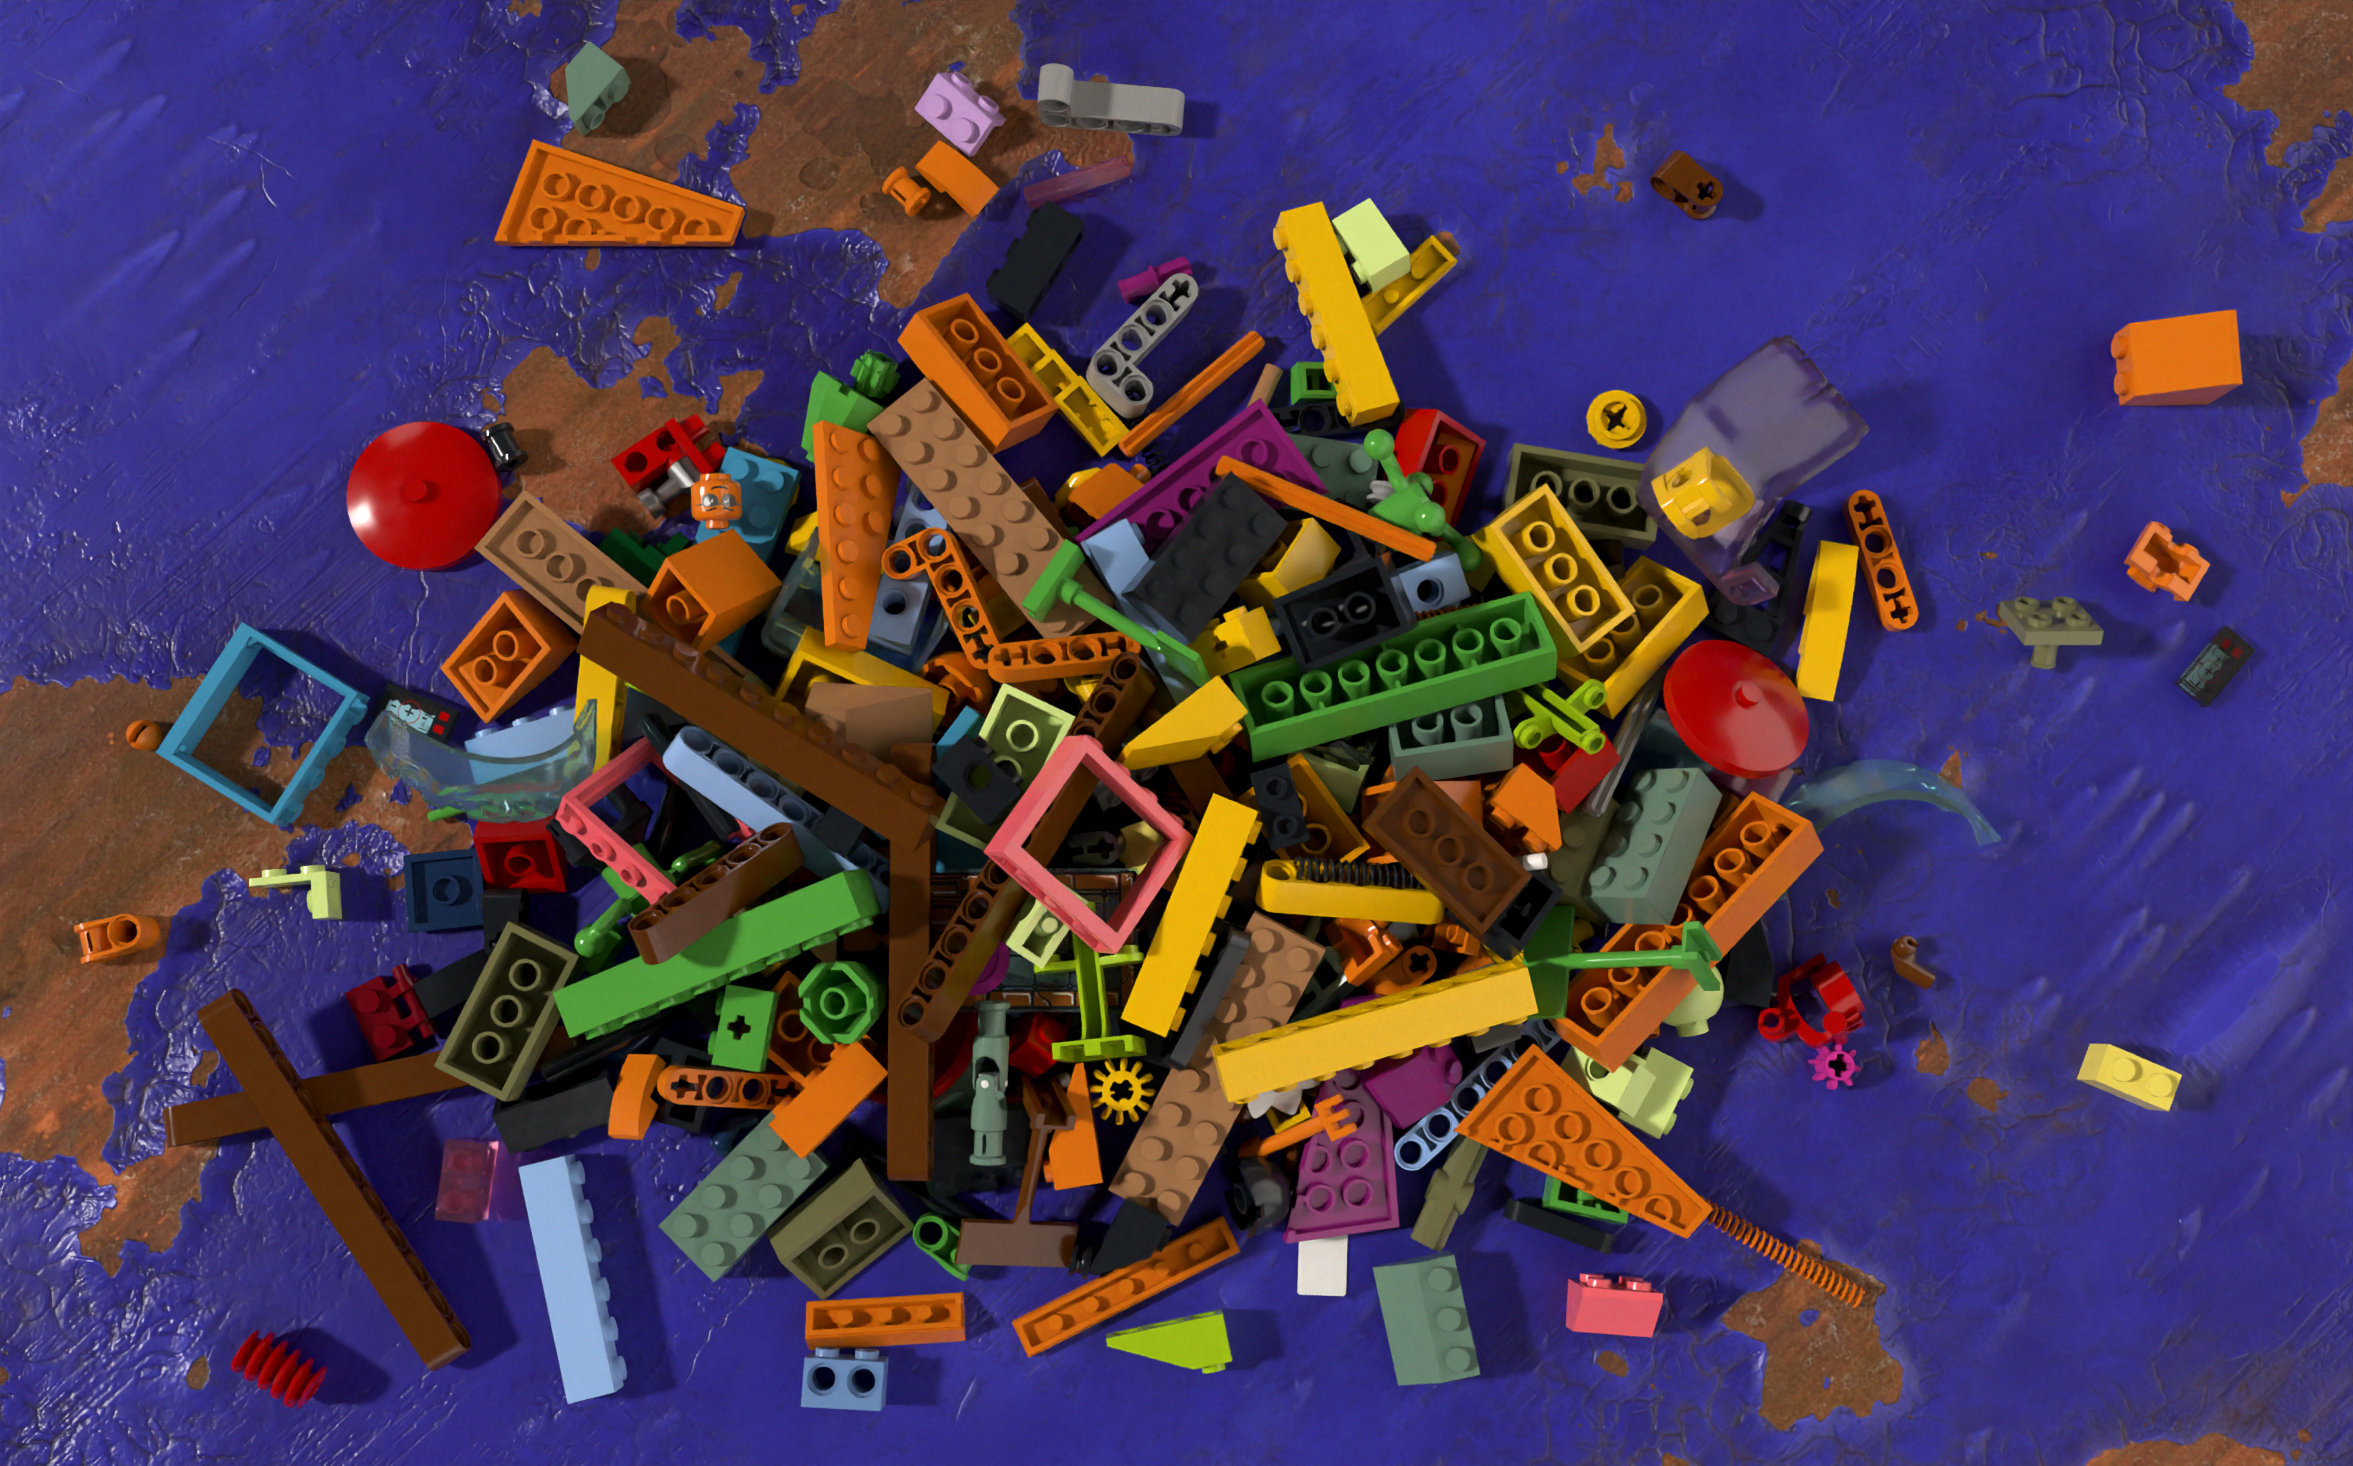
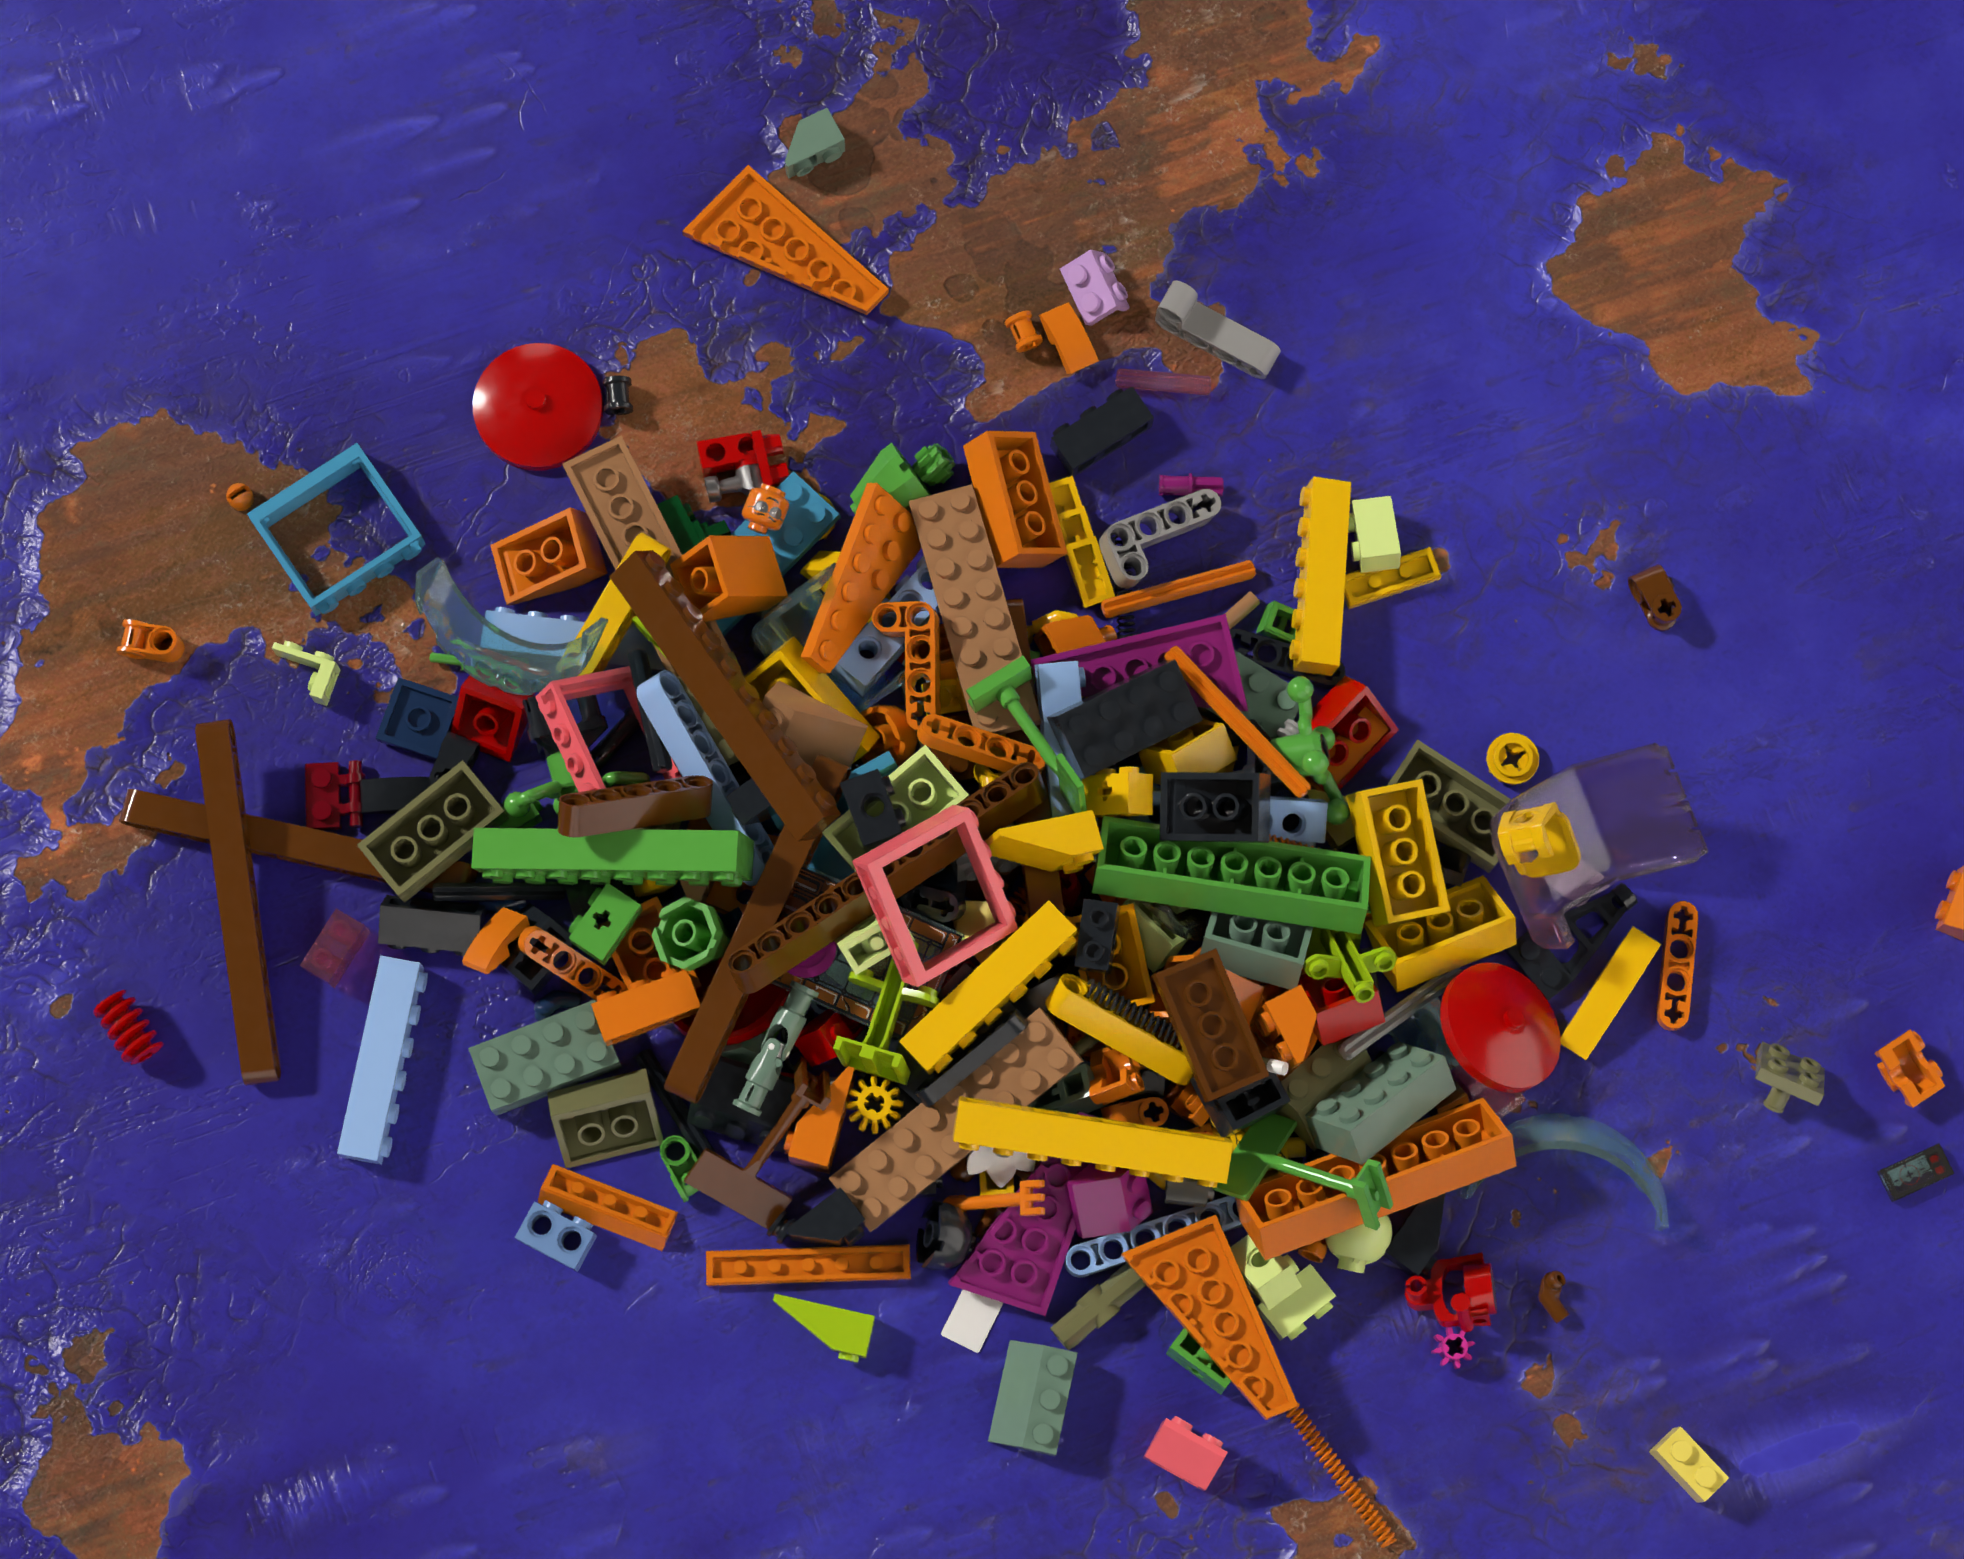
camera: 25 degrees right, 5 degrees down
tile [373,682,462,747] -> none
black beam [1502,1198,1616,1255] -> none

